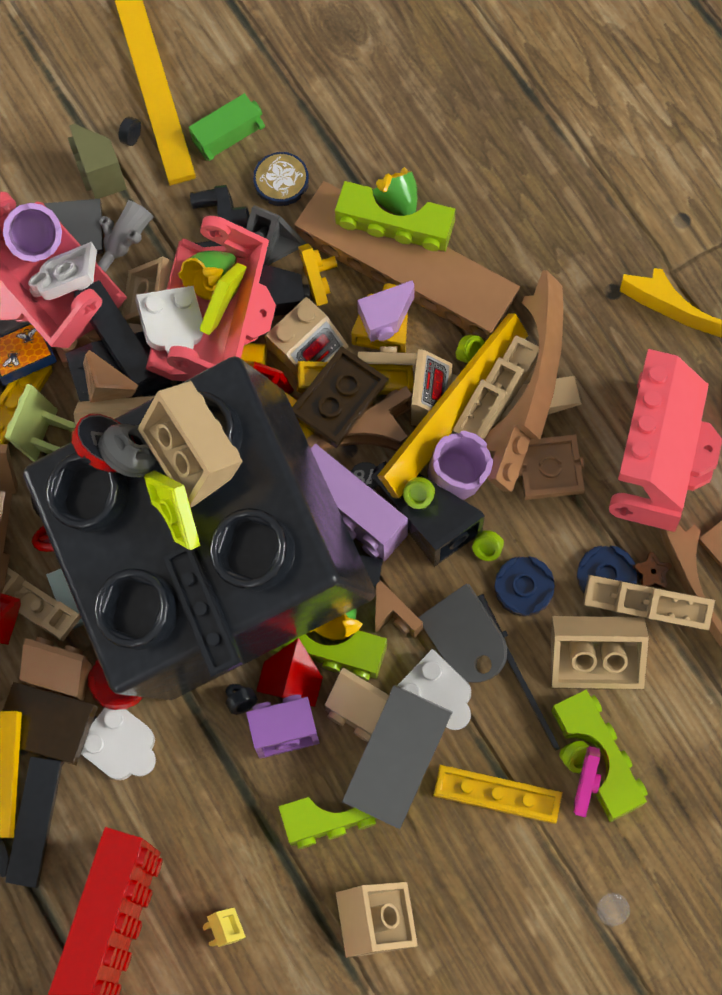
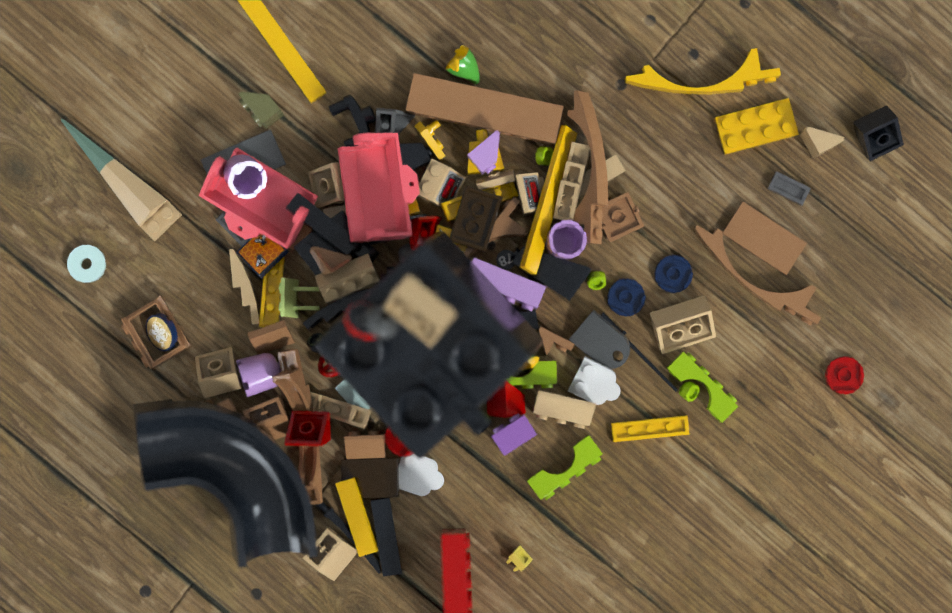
camera: 25 degrees left, 15 degrees up
white plate [28,242,97,300] -> none
light grey piece [98,200,154,272] -> none
black tile [118,116,141,146] -> none
white plate [135,286,204,353] -> none
neon yellow tile [144,470,201,550] -> none
yellow hat [178,251,236,300] -> none
bright green brick [189,93,265,161] -> none
neon yellow tile [200,263,247,335] -> none
tile [253,152,309,206] -> none
lime arch [335,181,456,252] -> none
tan slope [336,882,418,958] -> none
dark grey tile [342,685,453,829] -> none
lime tile [403,477,435,509] -> none
dark pink plate [574,746,601,817] -> none
tan slope [583,575,715,630] -> none
clear tile [597,893,630,927] -> none
coral piece [609,349,722,532] -> none
reddish brown plate [633,552,672,589] -> none

